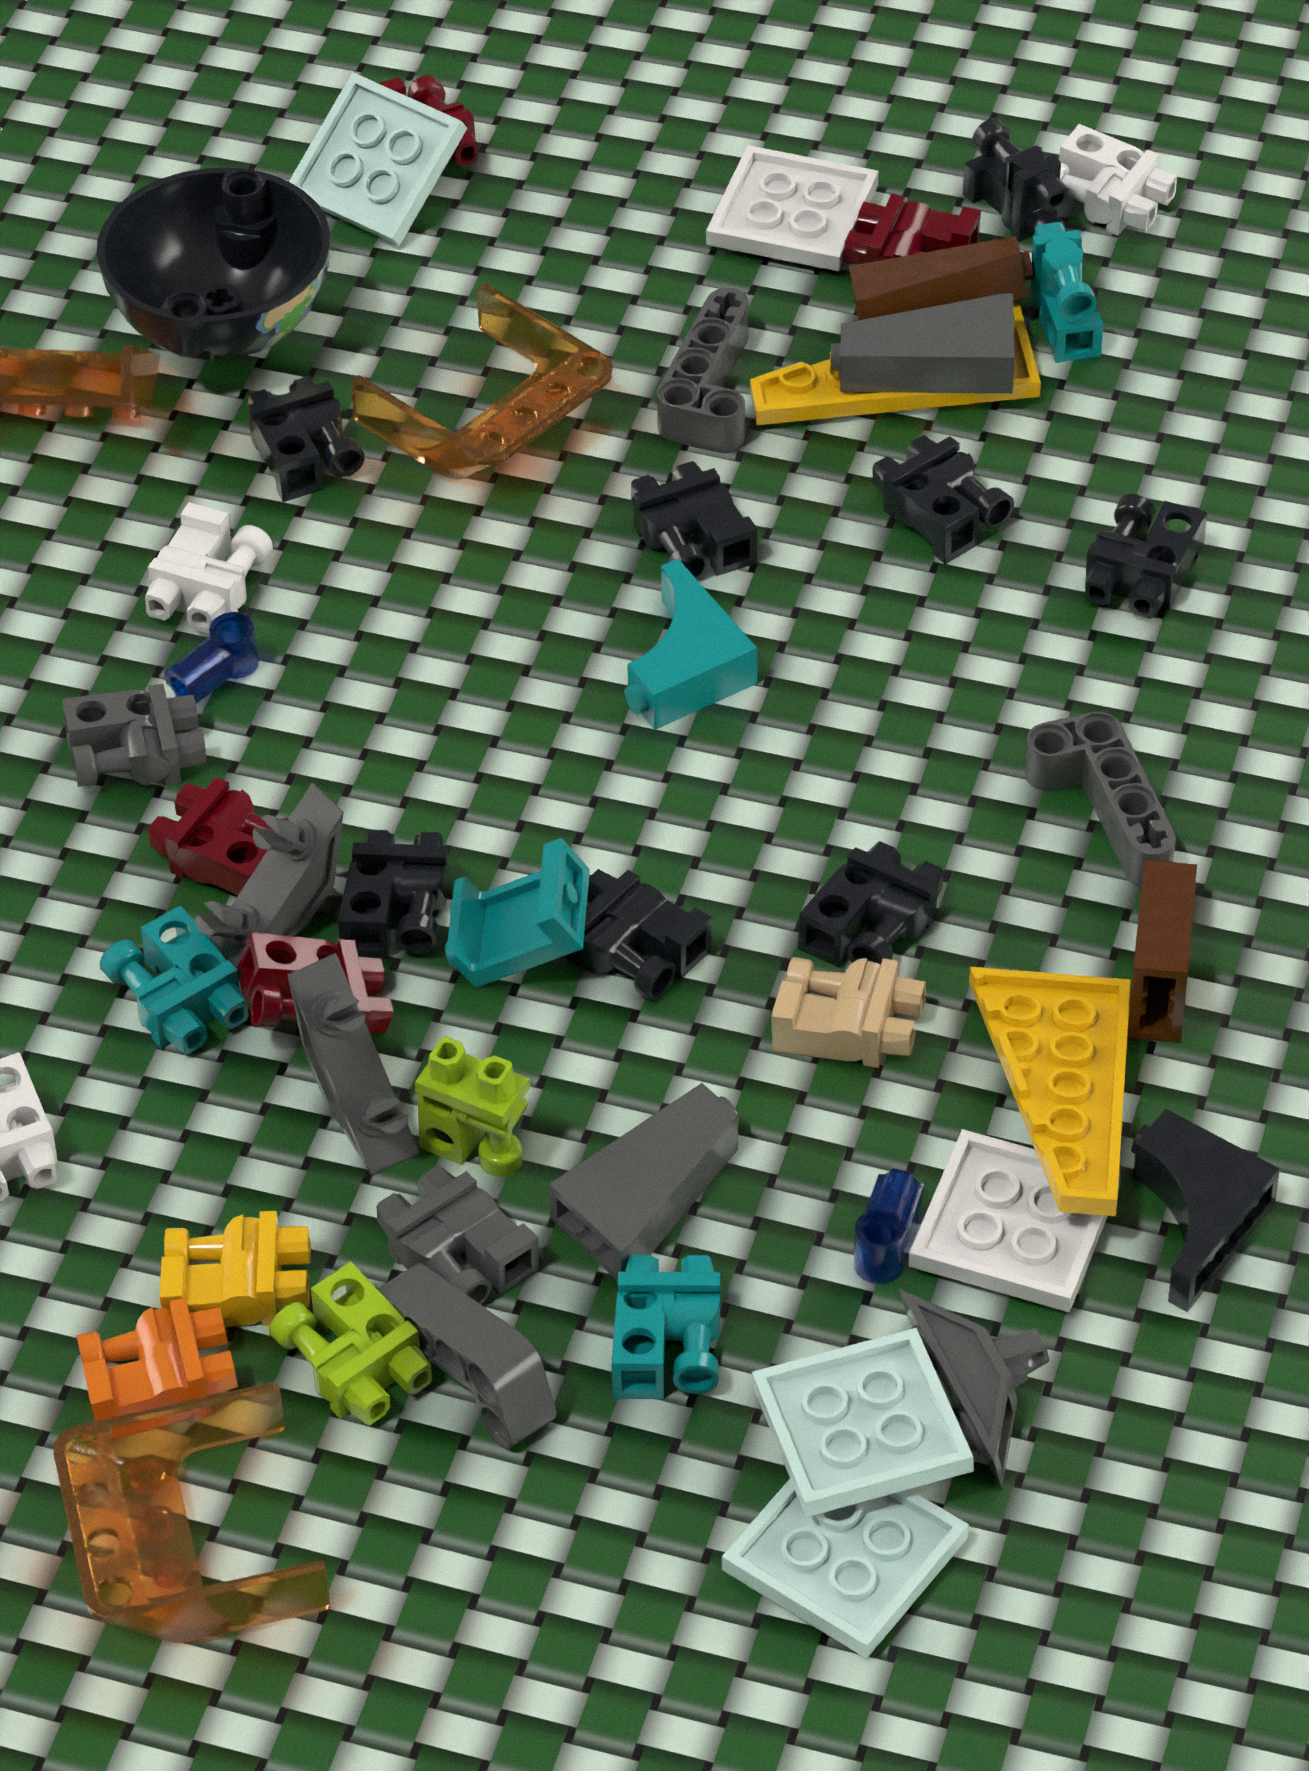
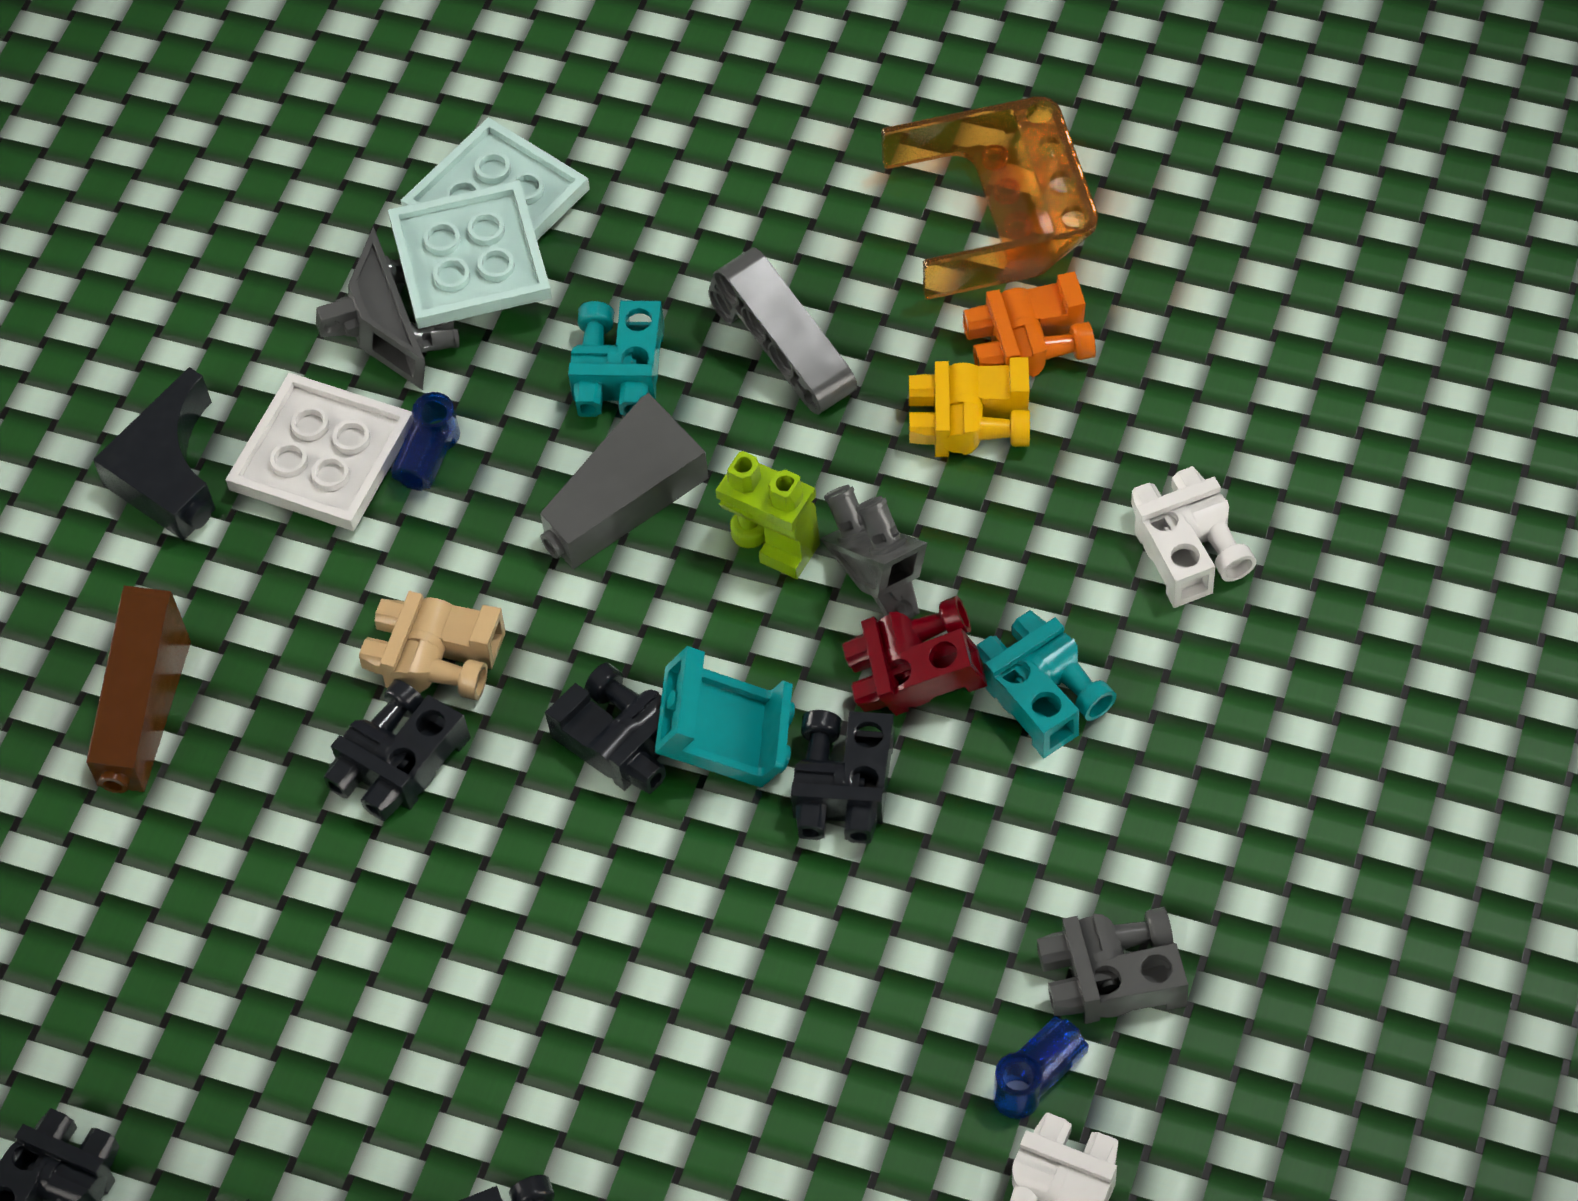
camera: 175 degrees left, 10 degrees up
dark red hips [148,777,289,895] -> none
dark grey connector [196,782,344,978] -> none
lime hips [269,1261,432,1426] -> none
dark grey hips [376,1165,539,1305] -> none
teal arch [624,559,758,730] -> none
yellow wing [969,967,1131,1217] -> none
dark grey beam [1025,711,1176,888] -> none

